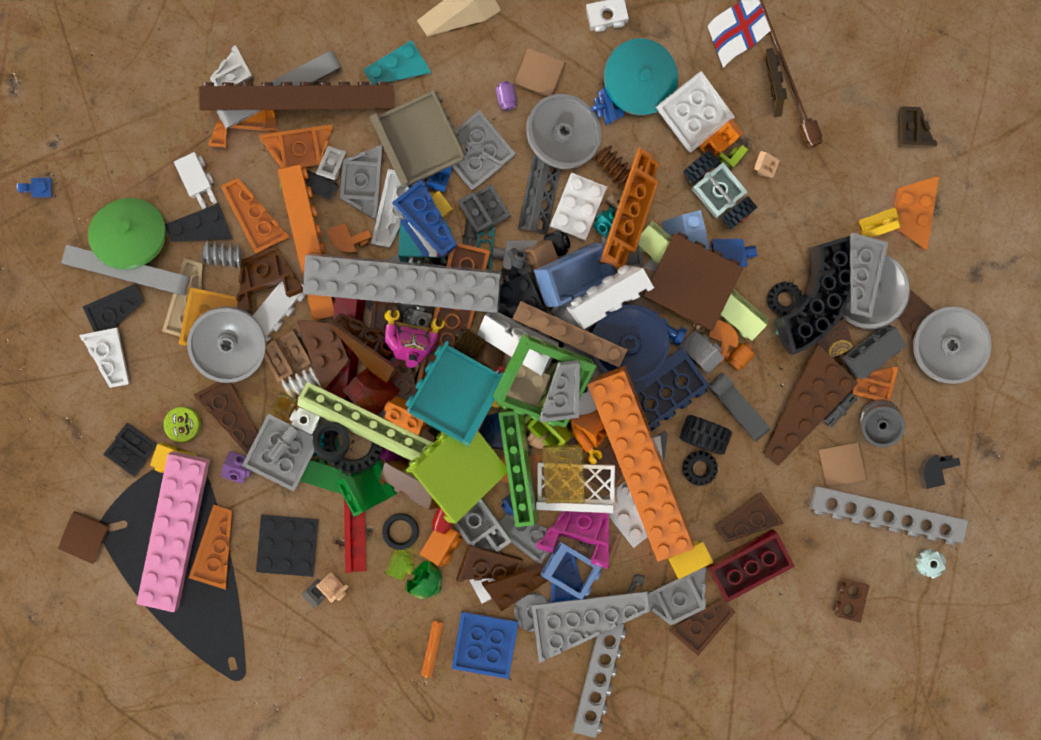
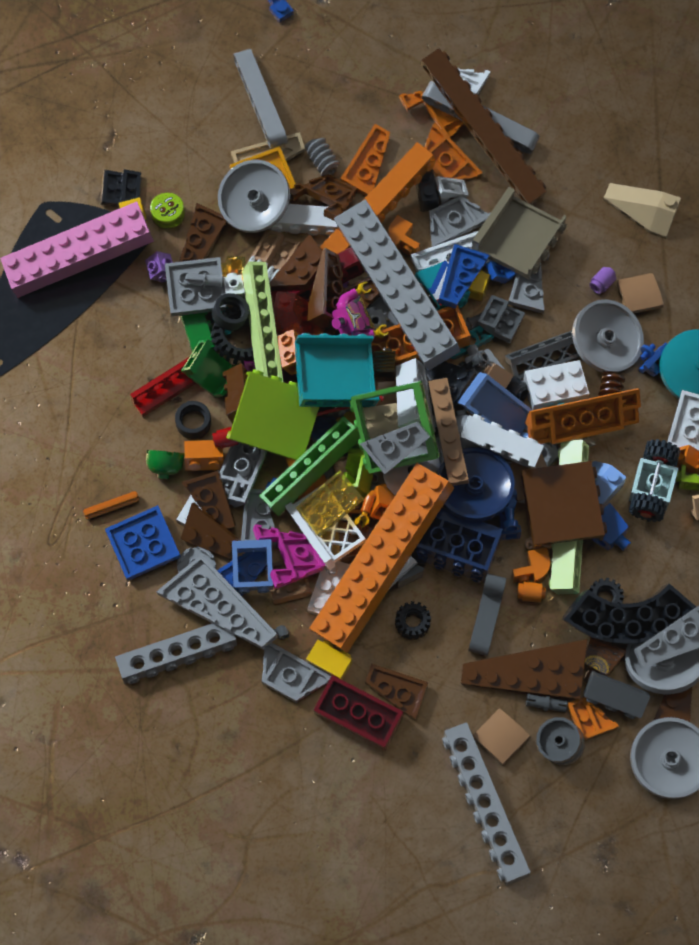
camera: 55 degrees right, 20 degrees down
reddish brown slope [58,511,109,564] -> none
white wing [79,327,130,388] -> none
black wing [83,283,144,332] -> none
bright green dish [88,198,166,270] -> none
black wing [165,203,233,243] -> none
white hinge [174,152,217,209] -> none
orange wing [189,504,232,590] -> none
black plate [256,514,319,577] -> none
dark grey slope [302,579,326,608] -> none
light nougat bracket [316,572,349,603] -> none
teal wing [363,40,432,85] -> none
clear neon green brick [385,550,414,581] -> none
light grey wing [456,110,516,166] -> none
reddish brown wing [669,599,735,656] -> none
light grey brick [679,331,724,374] -> none
black tyre [679,415,733,455] -> none
reddish brown brick [833,578,870,623] -> none
light aqua brick [916,549,946,578] -> none
black brick [920,454,961,489] -> none

